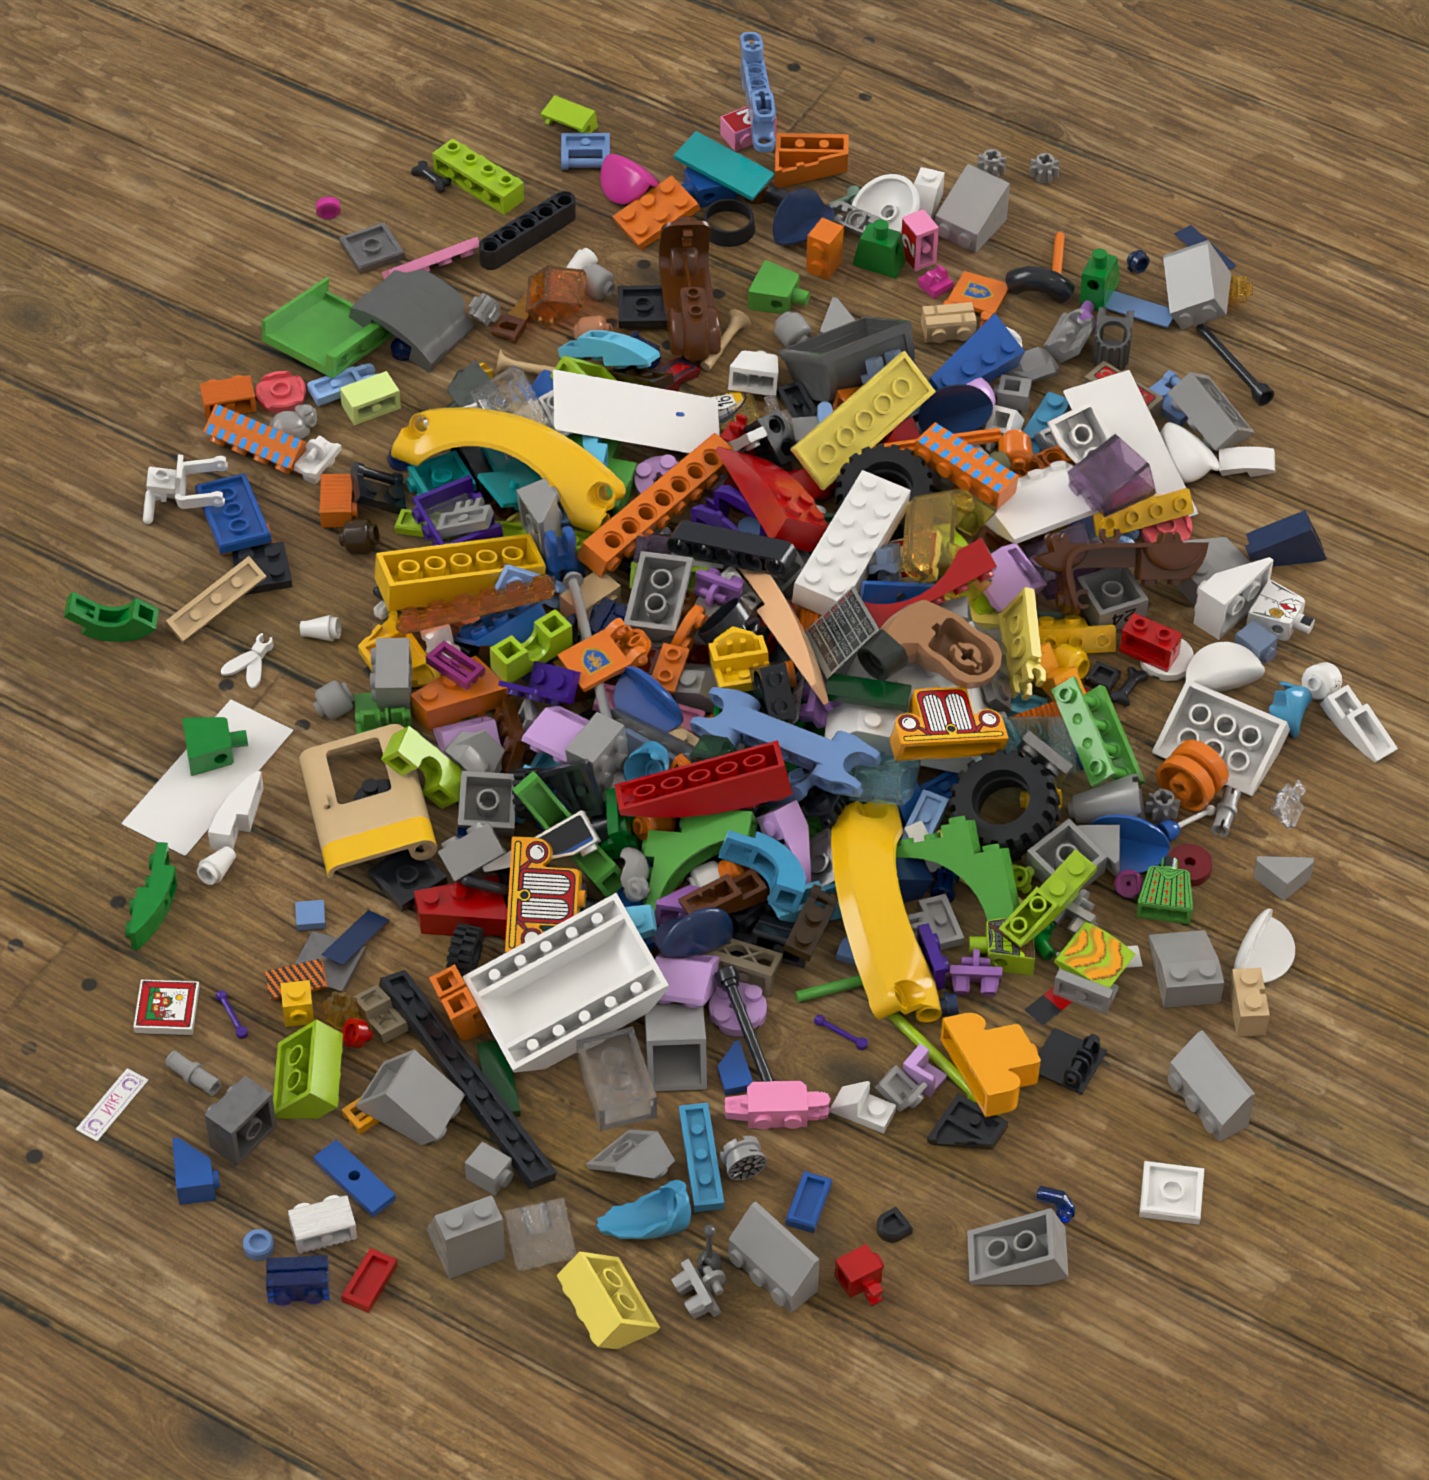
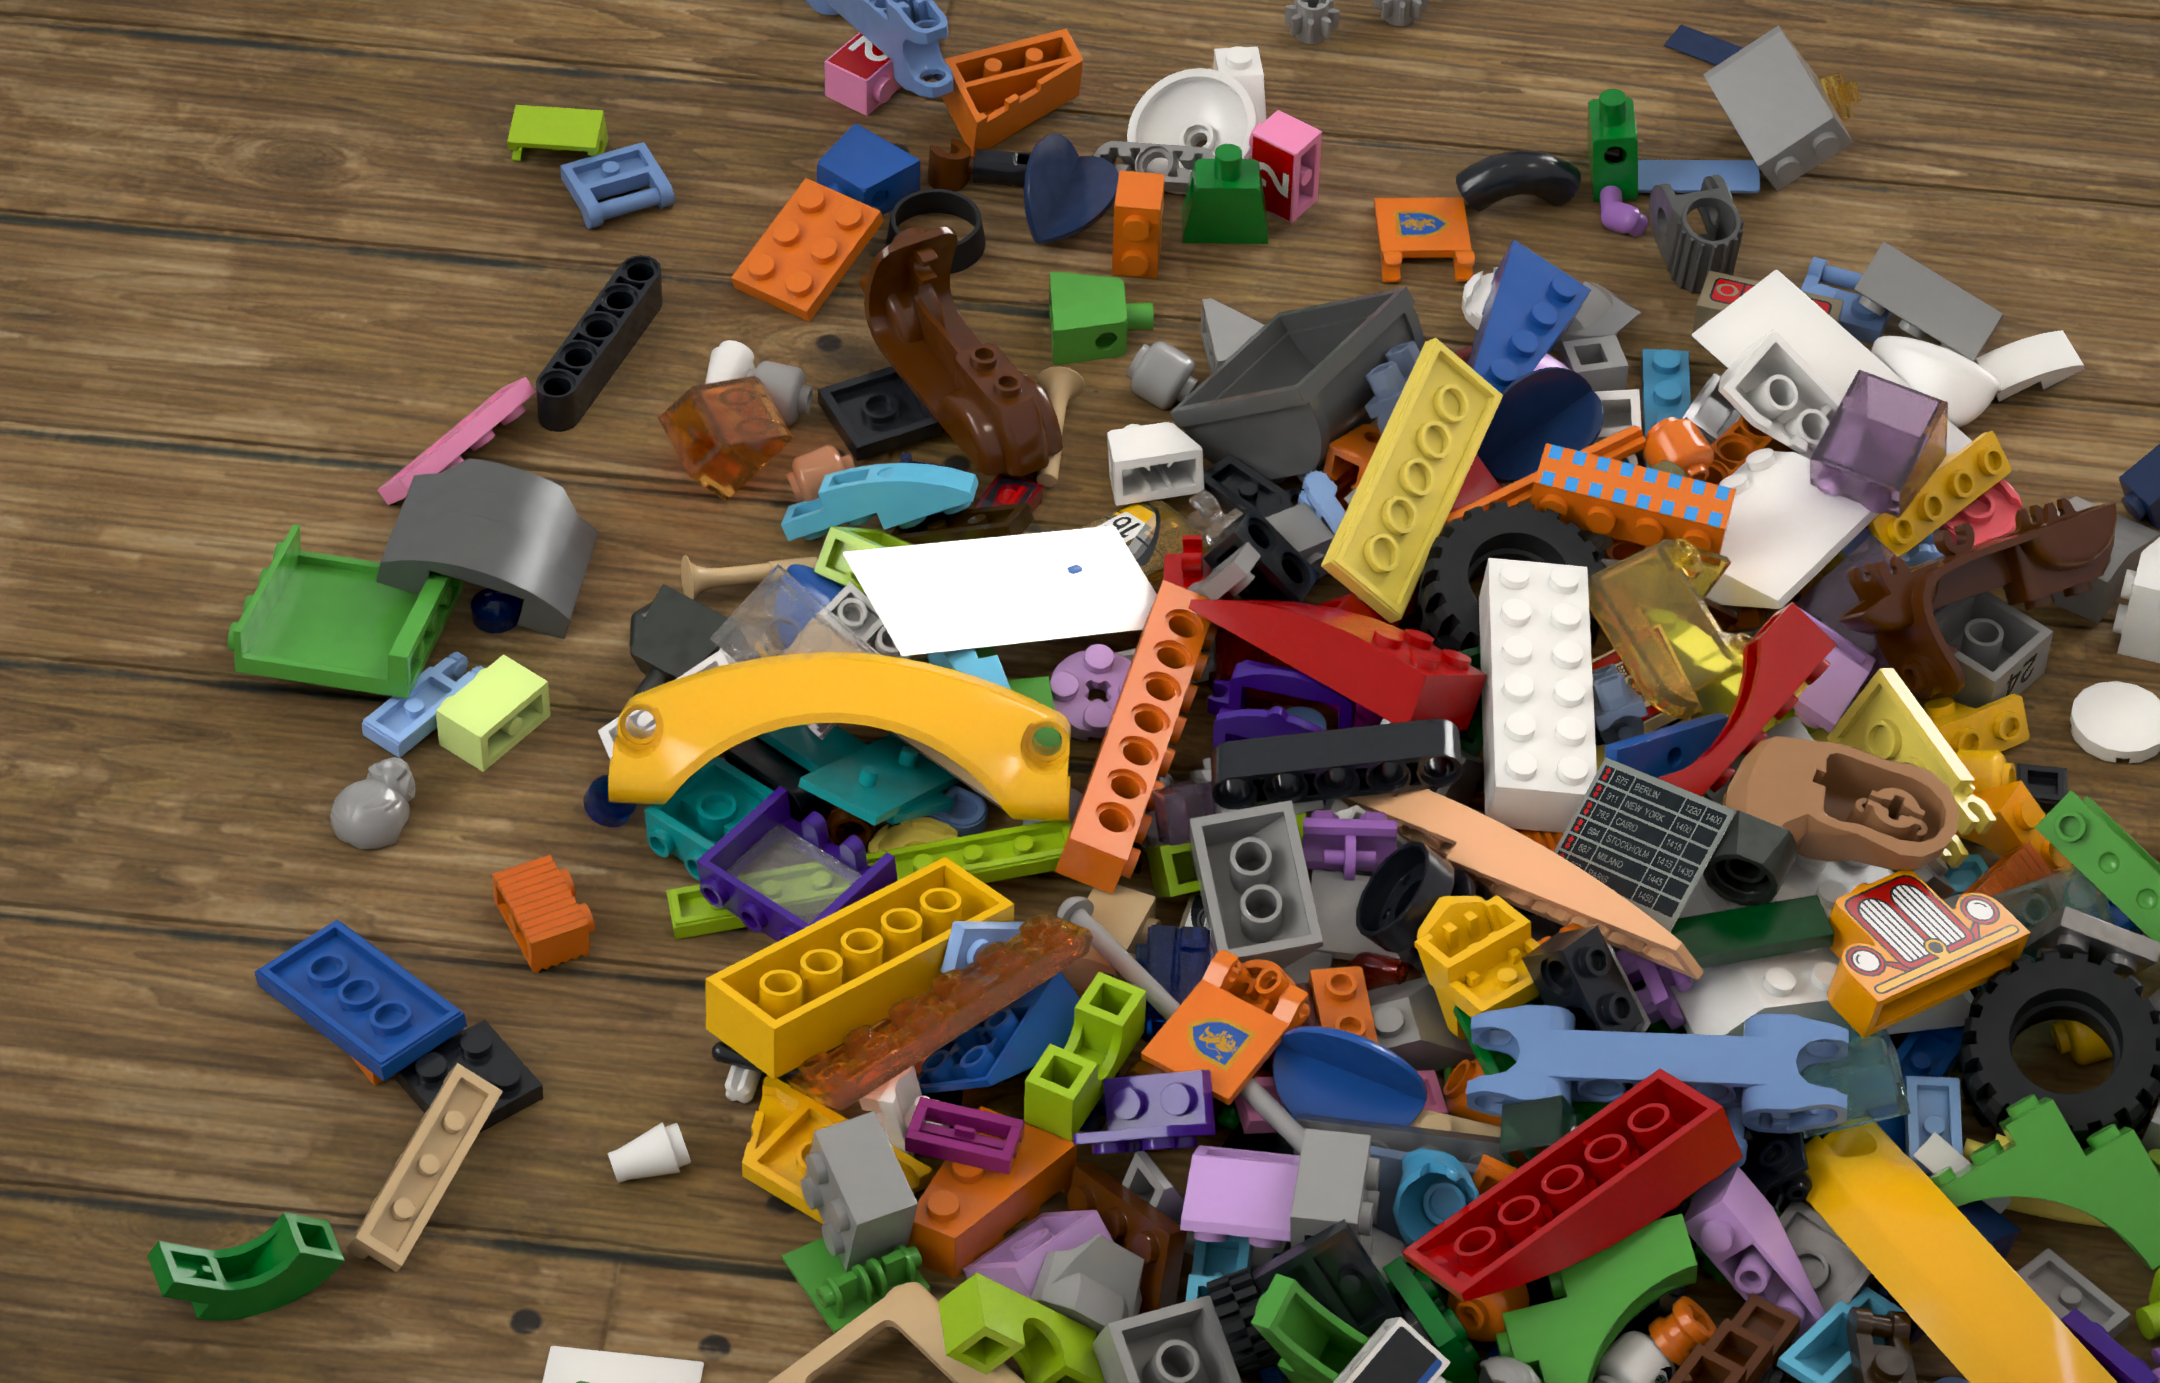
camera: 25 degrees left, 5 degrees down
white piece [143,454,228,524] -> none
orange brick [199,375,257,420] -> none
orange brick [203,404,307,475] -> none
white piece [221,633,274,689] -> none
coral tile [256,371,307,413] -> none
white hips [294,436,341,484] -> none
light grey head [313,680,355,720] -> none
dark pink tile [316,197,341,219] -> none
flat silver tile [339,222,405,274] -> none
dark brown head [339,518,380,554] -> none
black plate [350,462,406,514] -> none
black piece [411,160,452,193] -> none
lime brick [432,138,524,215] -> none
light grey hinge [436,497,494,538] -> none
light grey gear [469,293,501,326] -> none
reddish brown piece [492,286,544,344] -> none
light grey slope [516,478,563,560] -> none
blue piece [544,526,585,594] -> none
dark pink piece [600,154,660,205] -> none
orange tile [671,604,709,653] -> none
teal piece [673,131,775,201] -> none
dark azure arch [718,830,806,913] -> none
sand green hand [828,186,860,206] -> none
dark pink tile [918,265,953,299] -> none
tan brick [921,302,977,343] -> none
clear blue bush [930,866,960,903] -> none
light grey slope [935,164,1010,253] -> none
light grey hinge [1044,309,1097,363] -> none
orange bar [1052,232,1065,274] -> none
black piece [1109,667,1148,707] -> none
red hinge [1119,613,1182,672] -> none
dark blue plate [1127,250,1150,274] -> none
black piece [1196,323,1274,406] -> none

